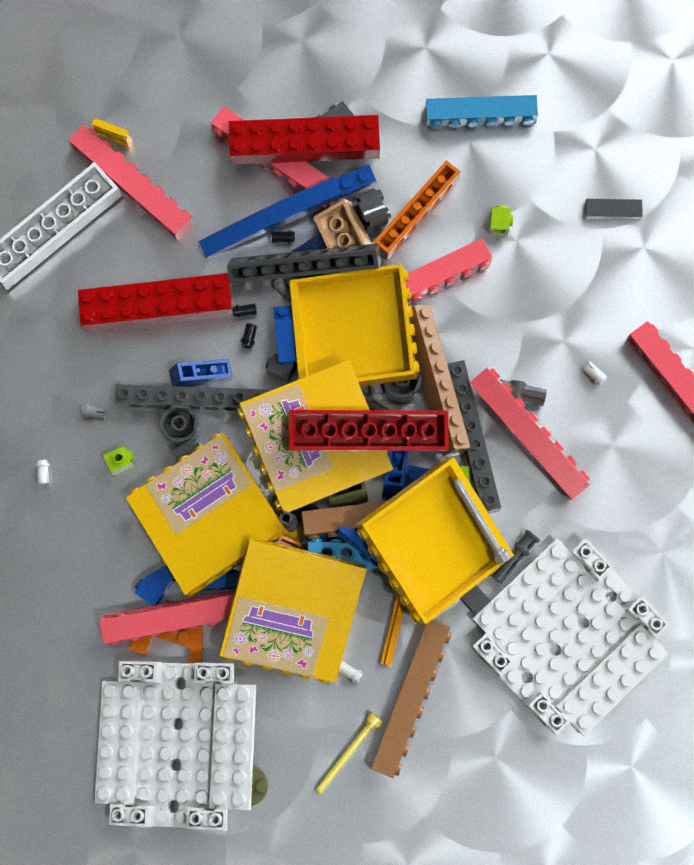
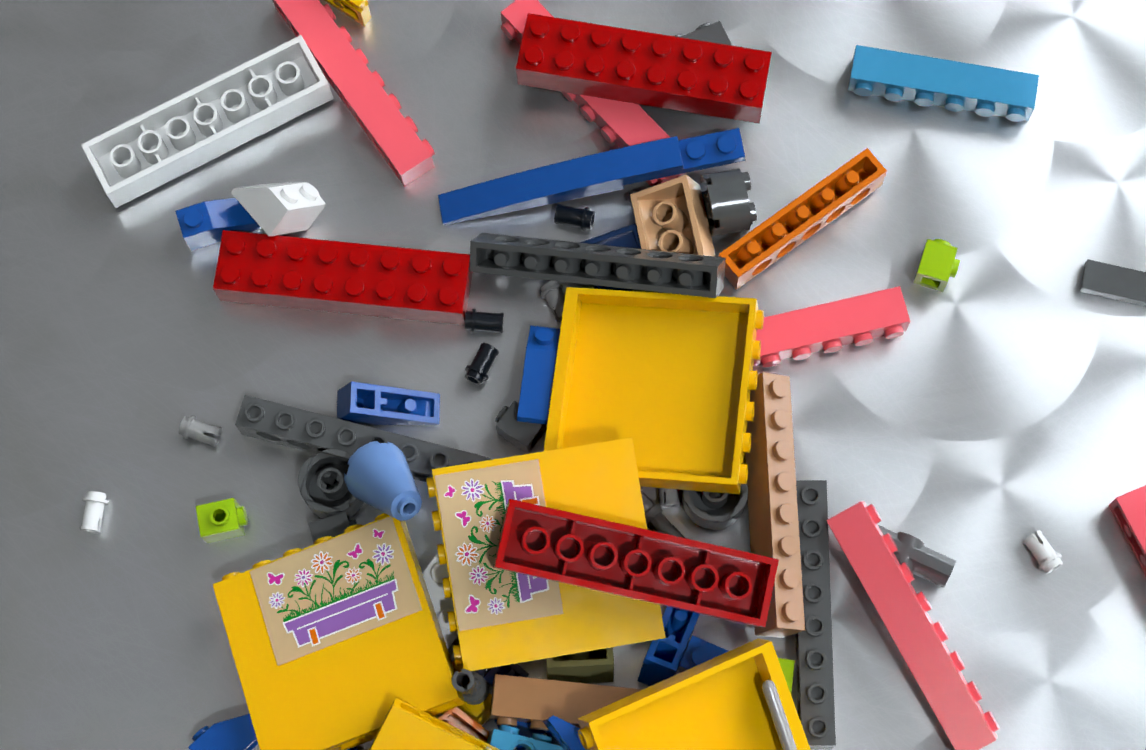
camera: 15 degrees right, 5 degrees down
none -> blue slope [175,198,261,251]
none -> white slope [231,182,326,237]
none -> medium blue cone [344,441,422,521]

